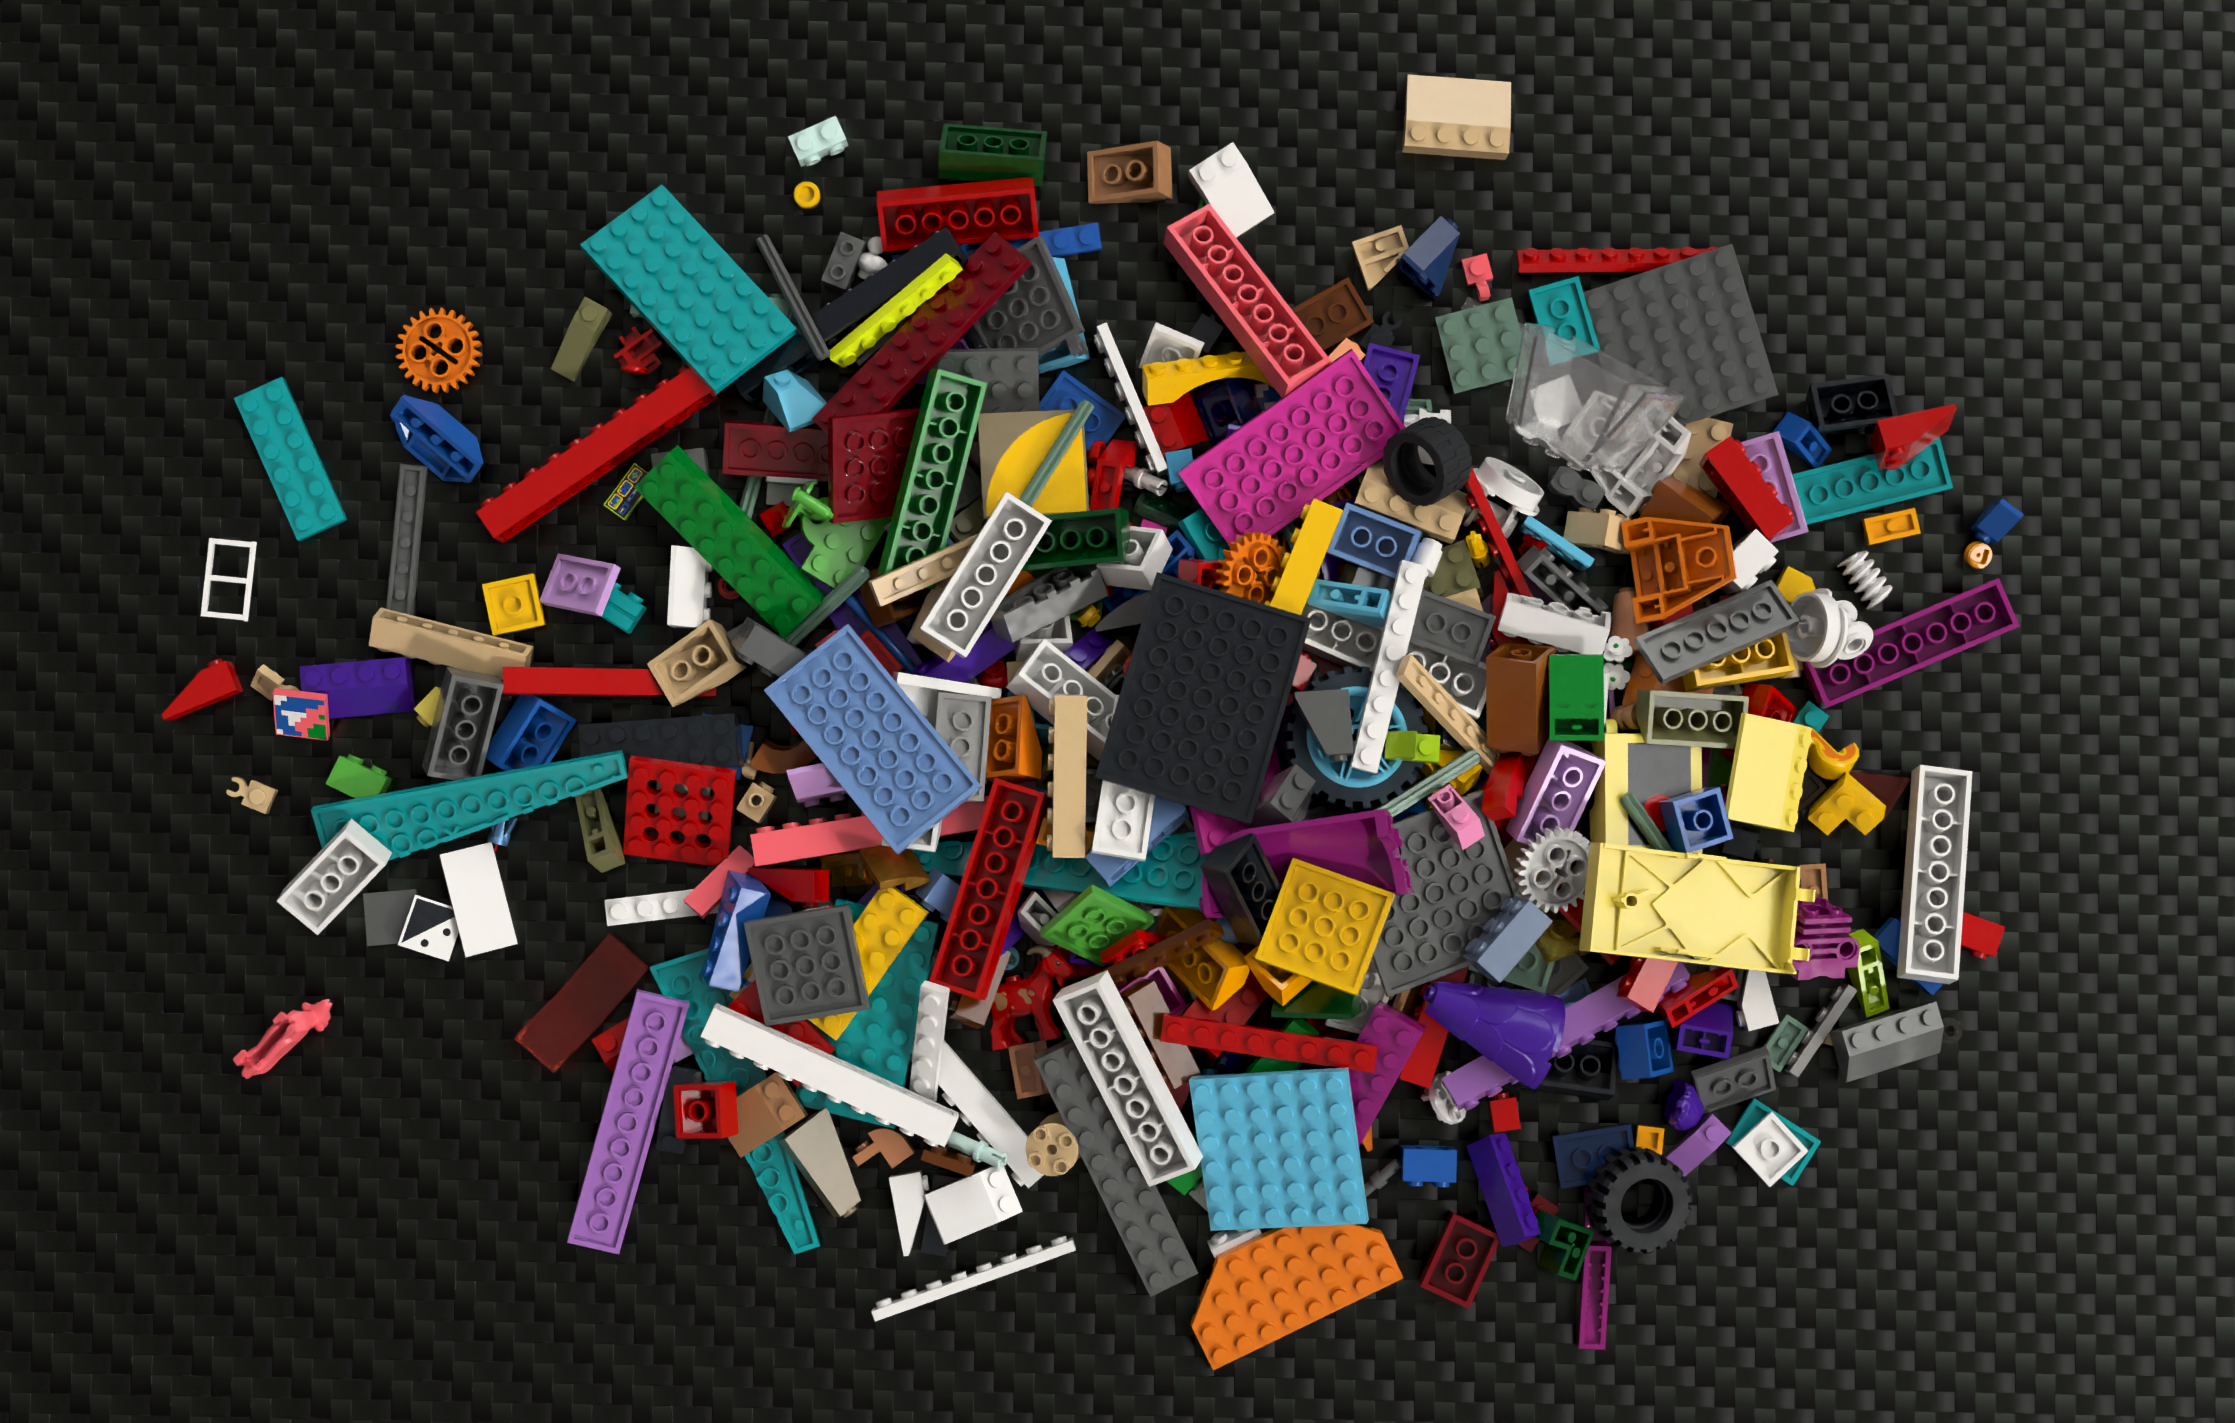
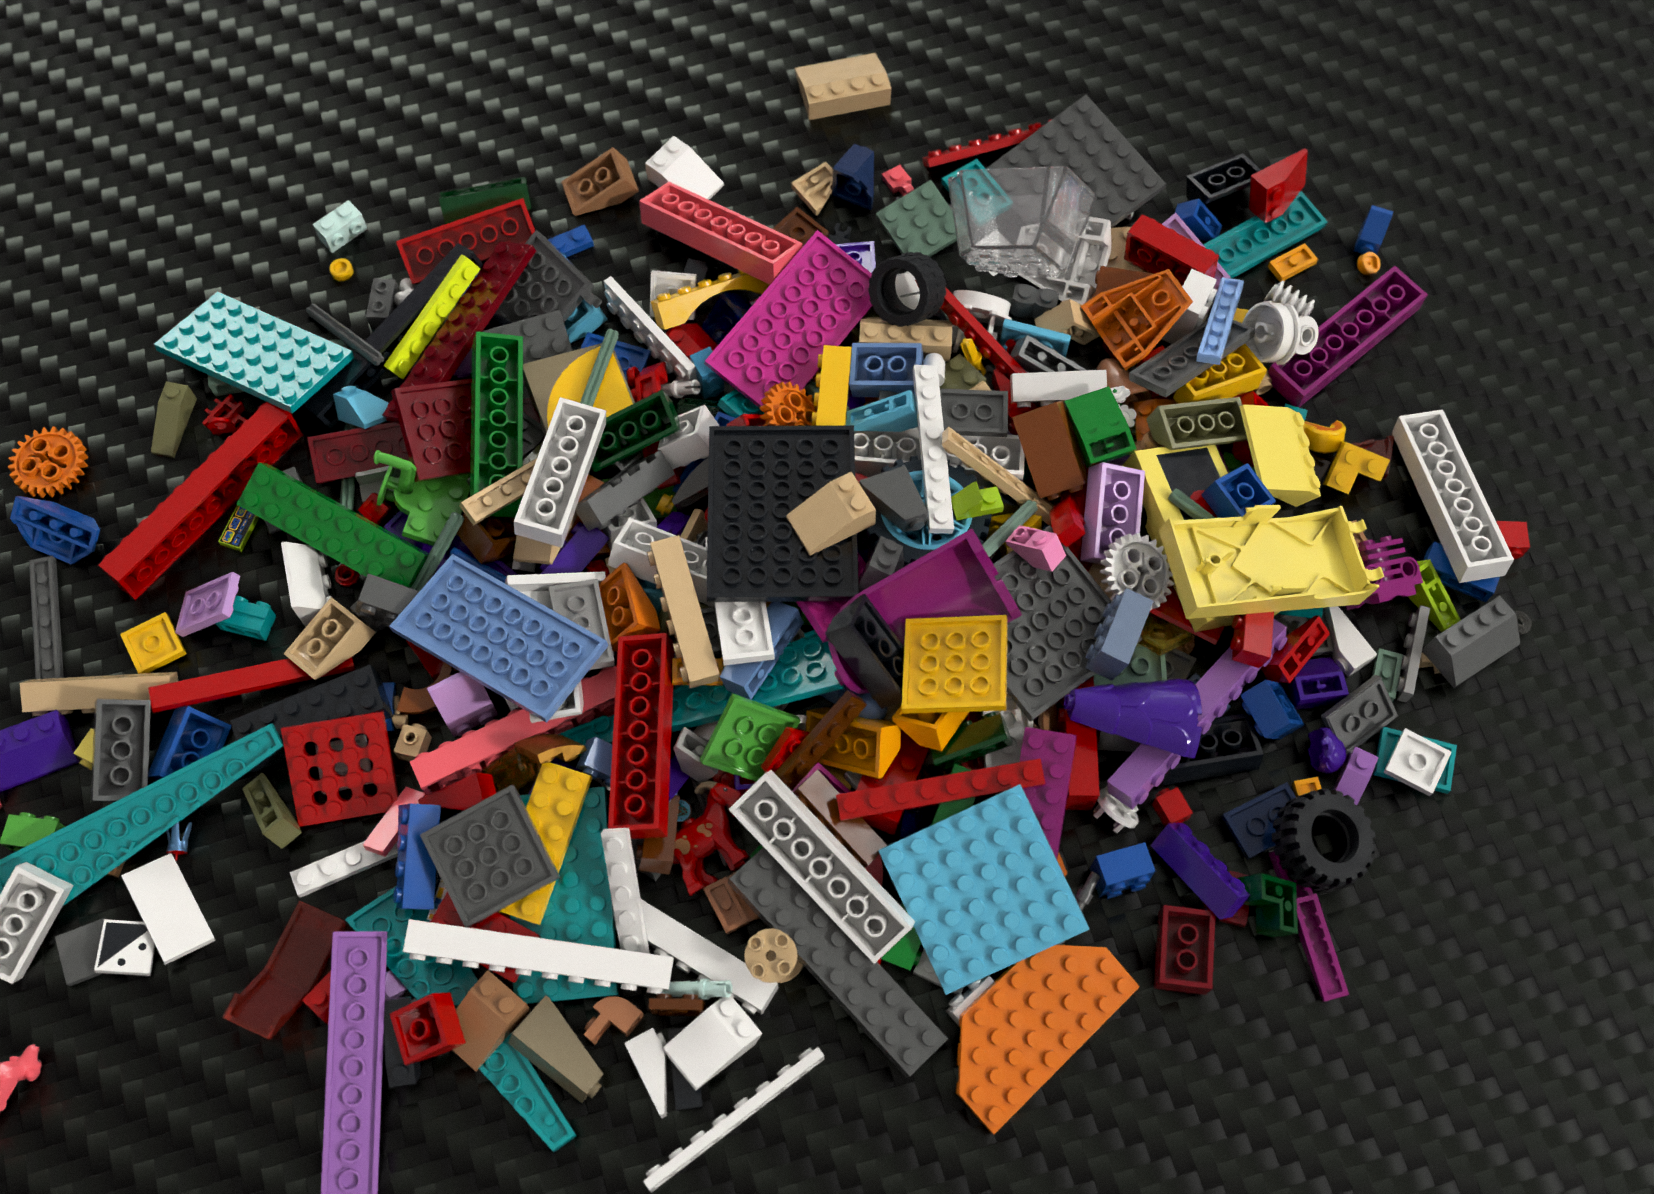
camera: 15 degrees left, 20 degrees down
none -> tan slope [786,472,876,556]
none -> light blue tile [1196,278,1244,365]

